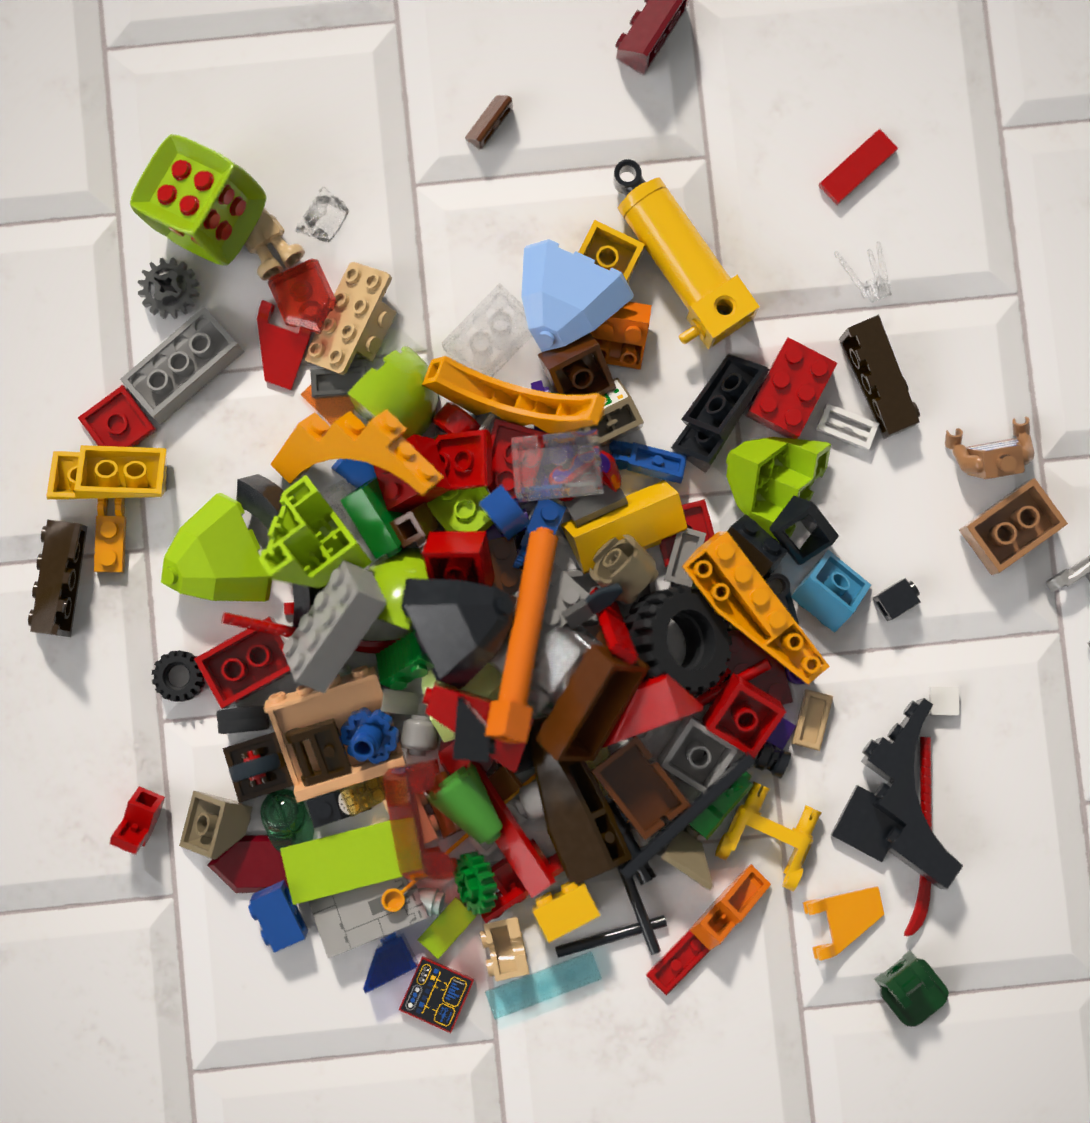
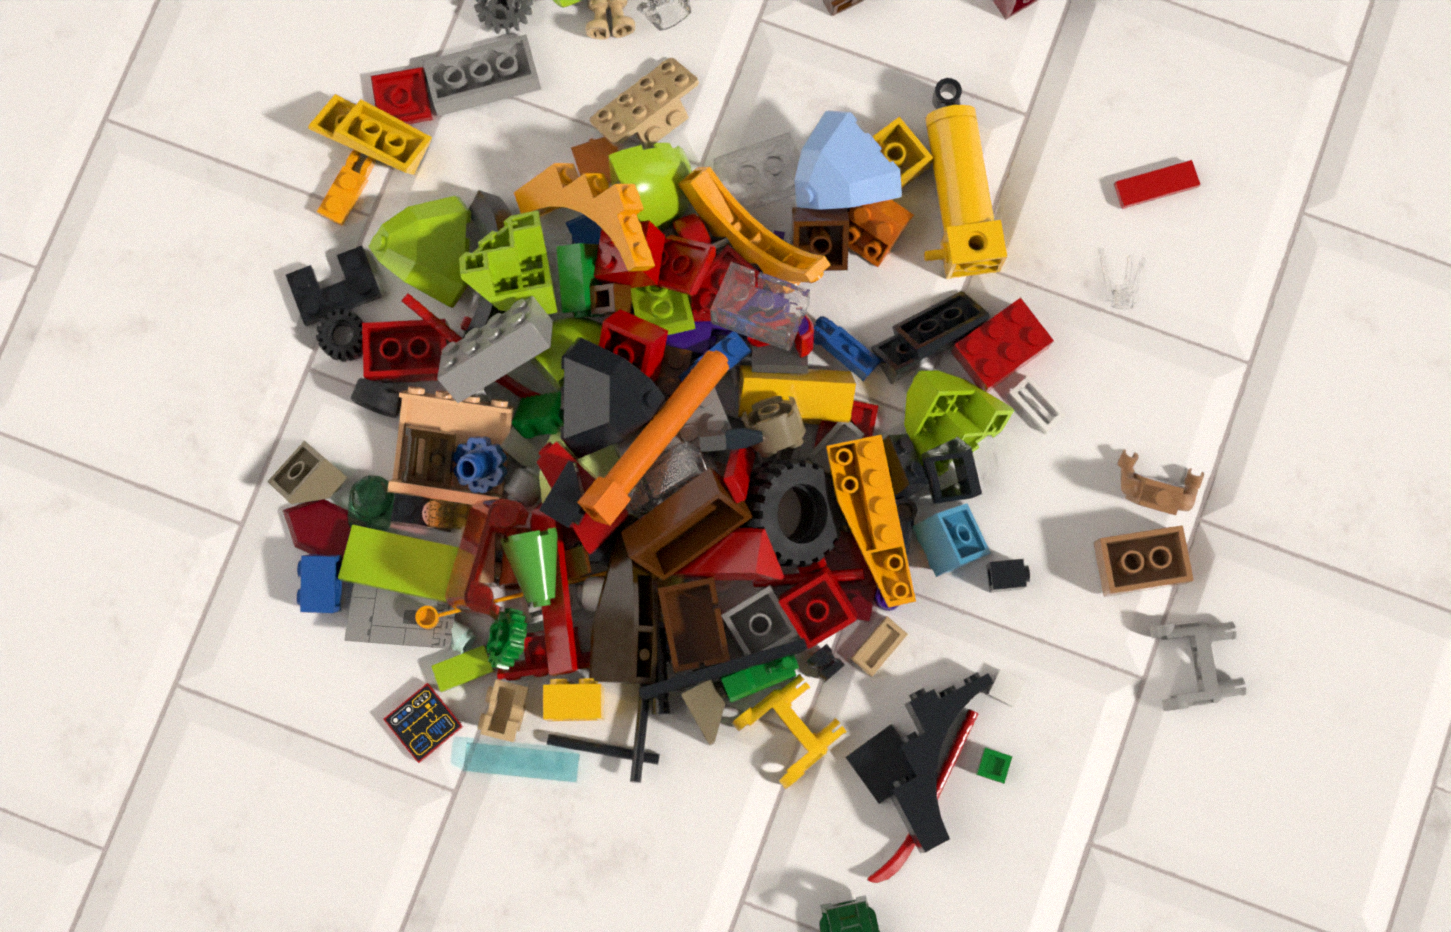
camera: 30 degrees right, 5 degrees down
dark brown wedge [28,520,88,637] -> none
red brick [109,786,165,855] -> none
dark brown plate [222,732,294,803] -> none
red flag [257,300,318,390] -> none
clear red tile [267,259,337,334] -> none
dark grey tile [310,366,367,399] -> none
clear blue slope [363,932,419,994] -> none
blue brick [479,485,530,541] -> none
dark tan slope [581,377,644,449] -> none
red tile [646,923,710,996] -> none
orange slope [690,864,771,950] -> none
dark purple slope [766,718,796,750] -> none
light orange flag [802,886,884,960] -> none
dark brown wedge [839,314,920,439] -> none
none -> black plate [285,245,382,326]
none -> green plate [976,748,1013,784]

